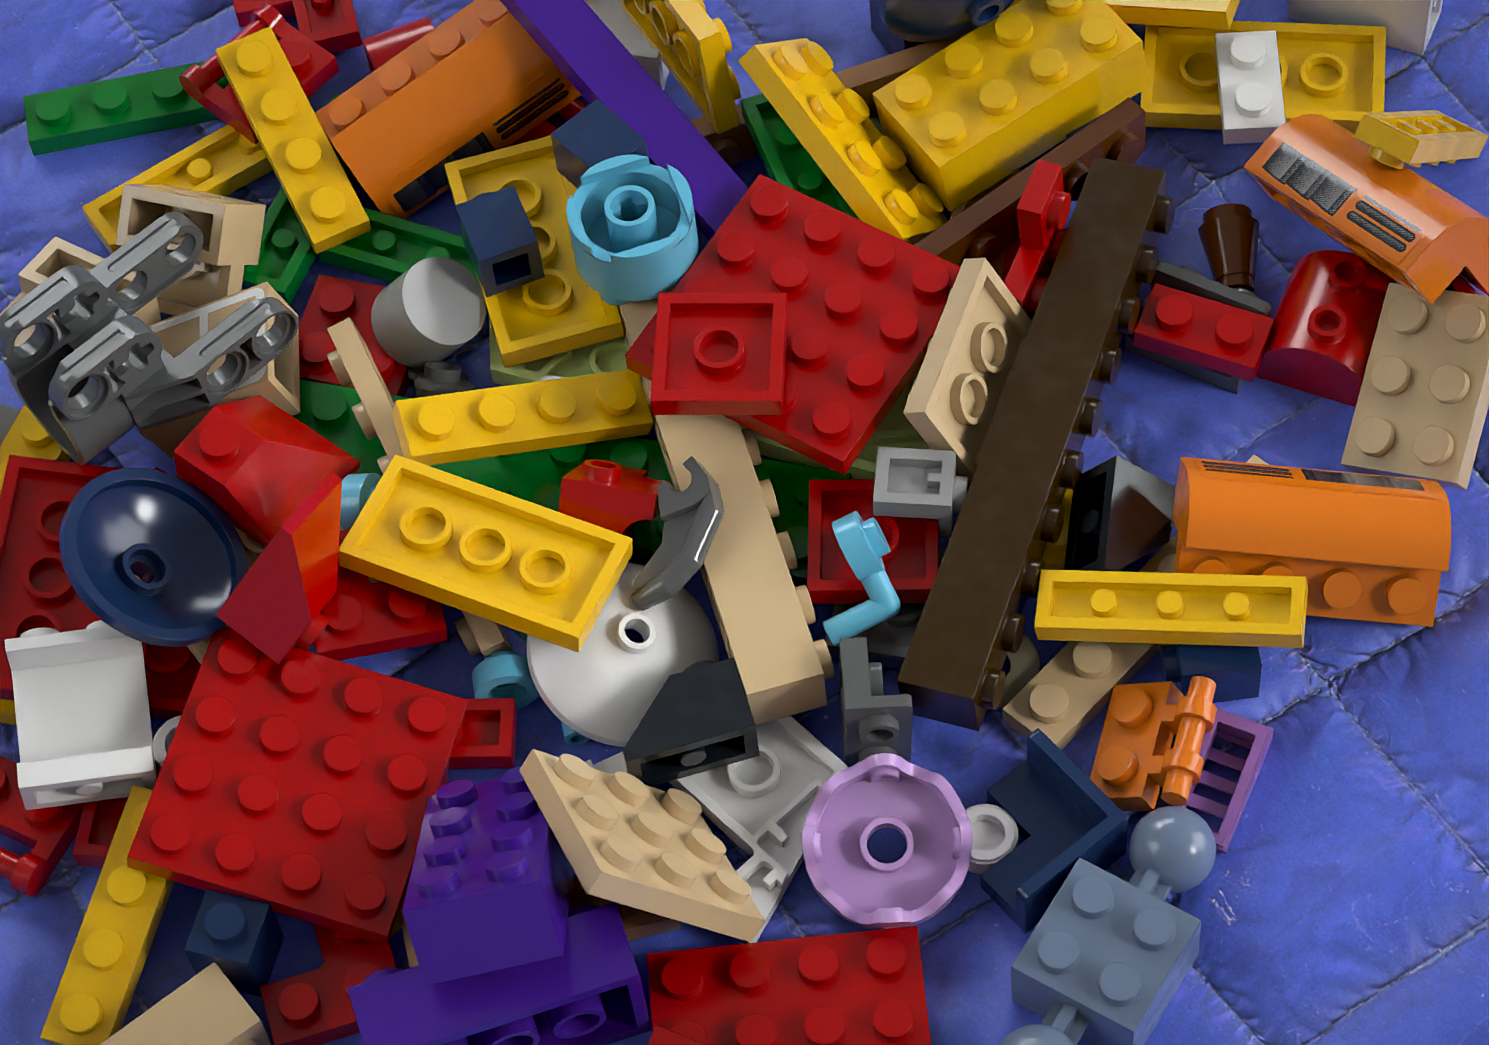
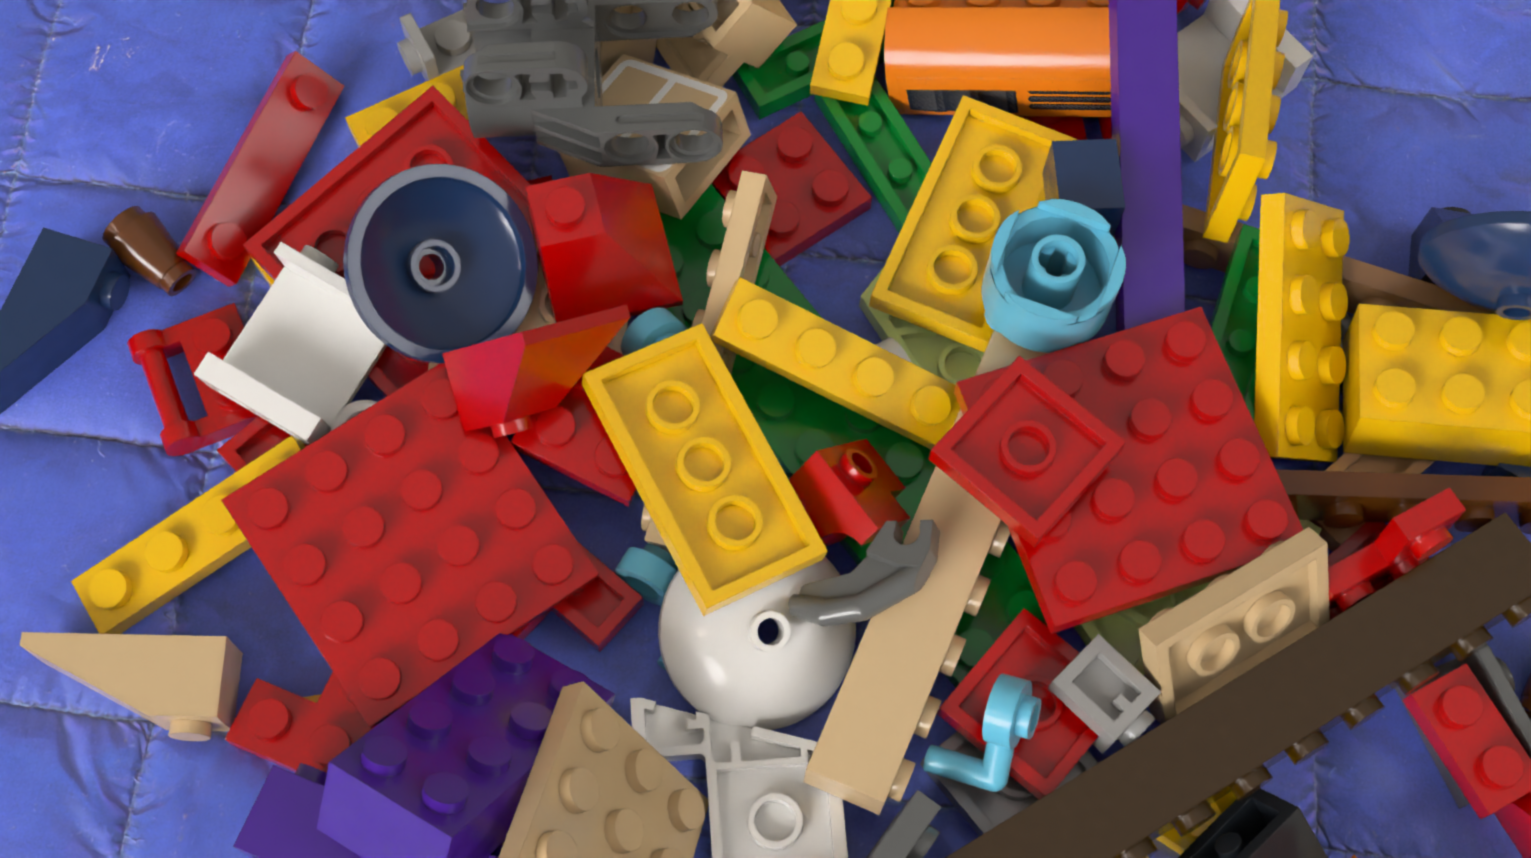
camera: 30 degrees right, 10 degrees up
dark blue brick [184,889,284,997] -> none
light grey piece [371,257,486,368] -> none
dark grey plate [408,361,475,398] -> none
dark blue brick [455,185,545,297] -> none
black slope [622,657,760,787] -> none

